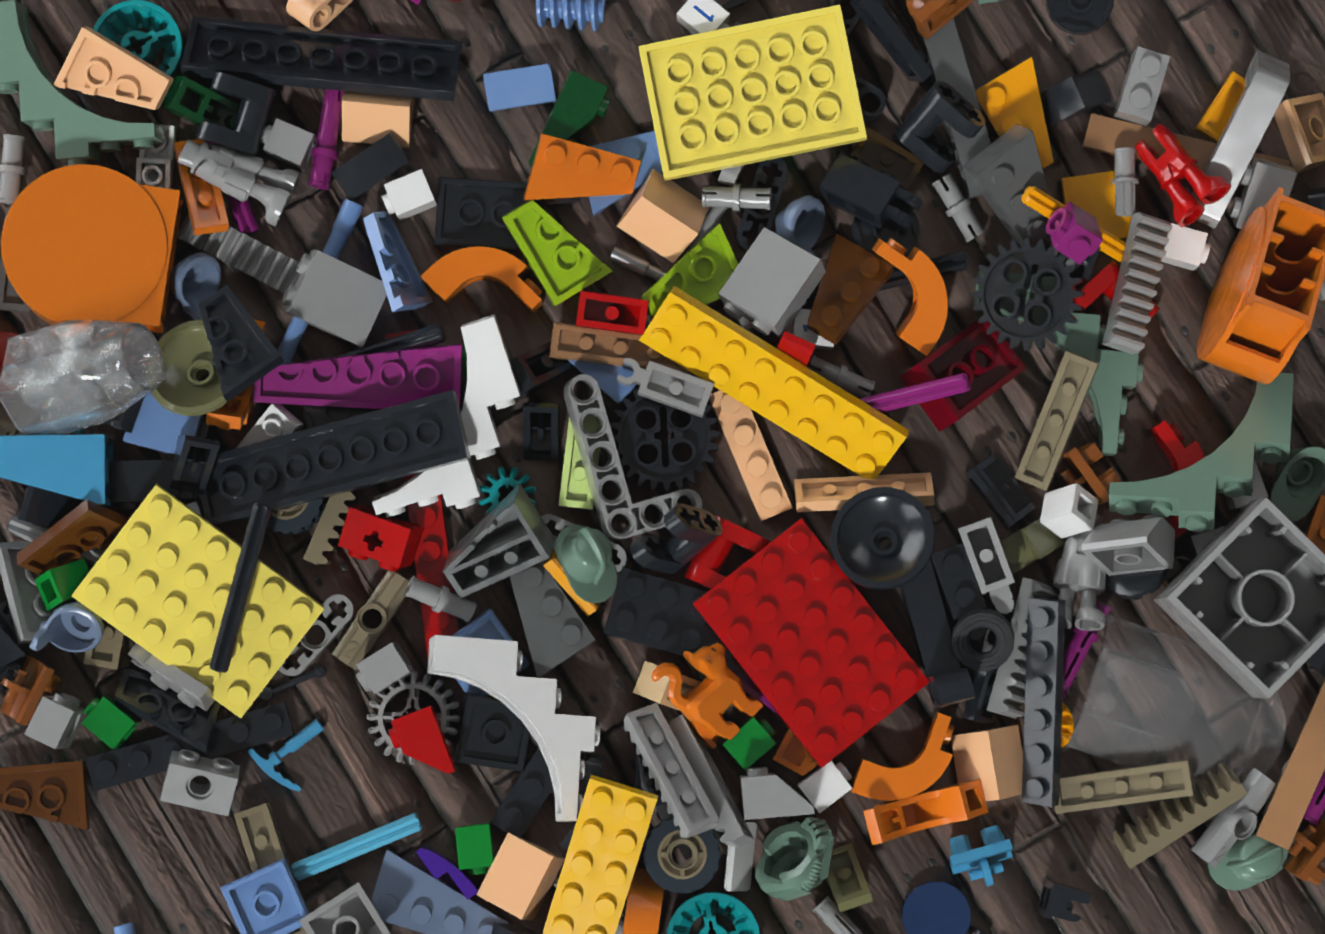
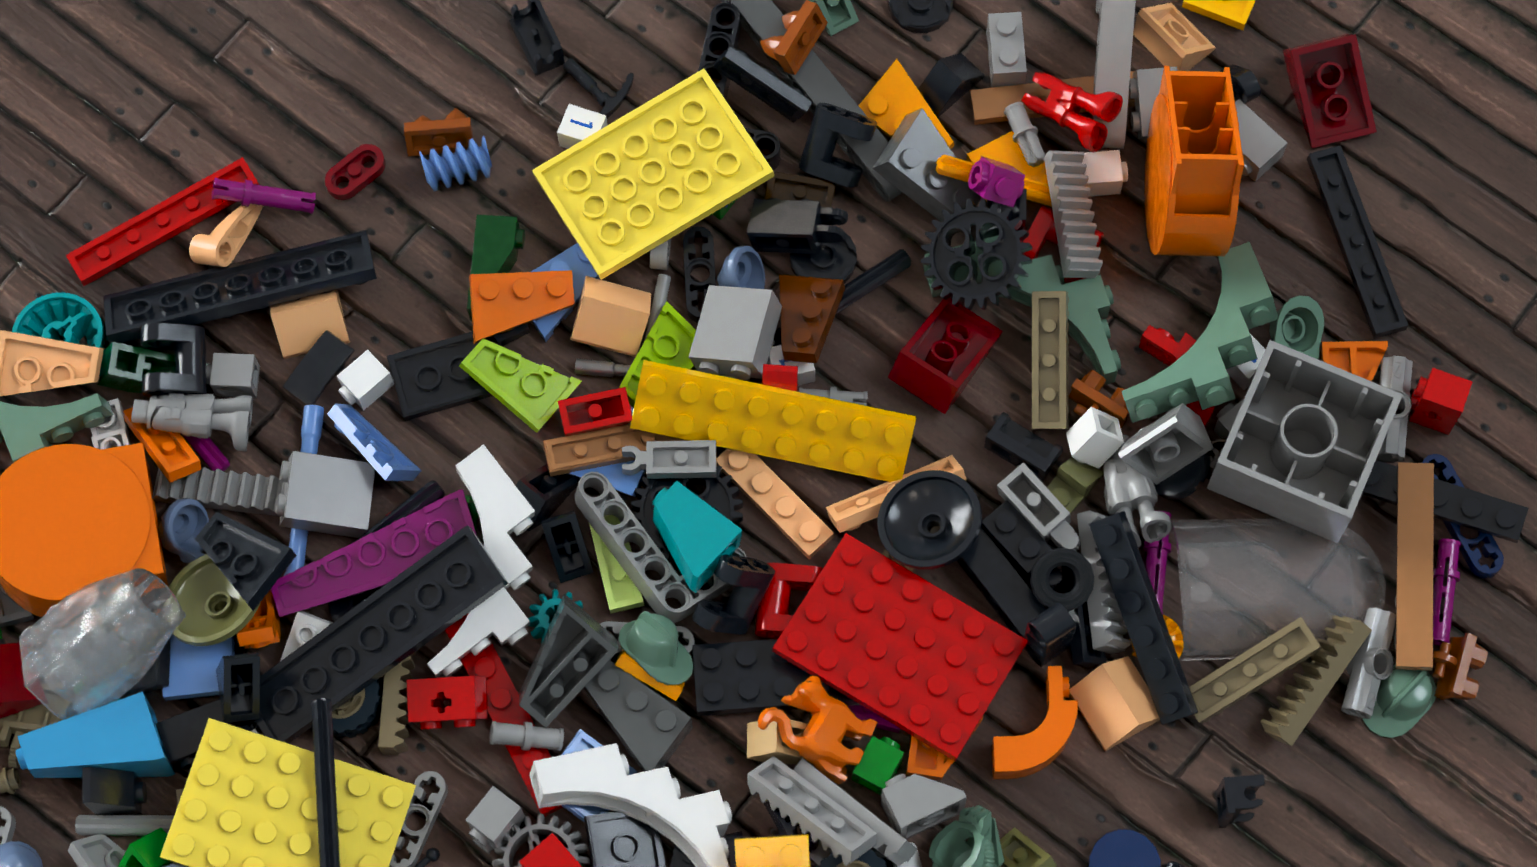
camera: 20 degrees left, 15 degrees down
reddish brown wing [16,499,129,575] -> none
magenta pin [308,89,344,190] -> none
dark tan piece [332,570,409,670] -> none
orange arch [420,246,543,313] -> none
medium blue slope [483,64,556,112] -> none
light grey pin [702,184,773,211] -> none
white brick [797,761,853,814] -> none
magenta axle [860,373,971,413] -> none
orange arch [863,779,989,845] -> none
orange arch [871,238,948,356] -> none
light grey pin [932,173,985,242] -> none
dark azure hips [950,825,1013,887] -> none
light orange tile [1195,71,1245,143] -> none
none -> teal slope [652,481,742,594]

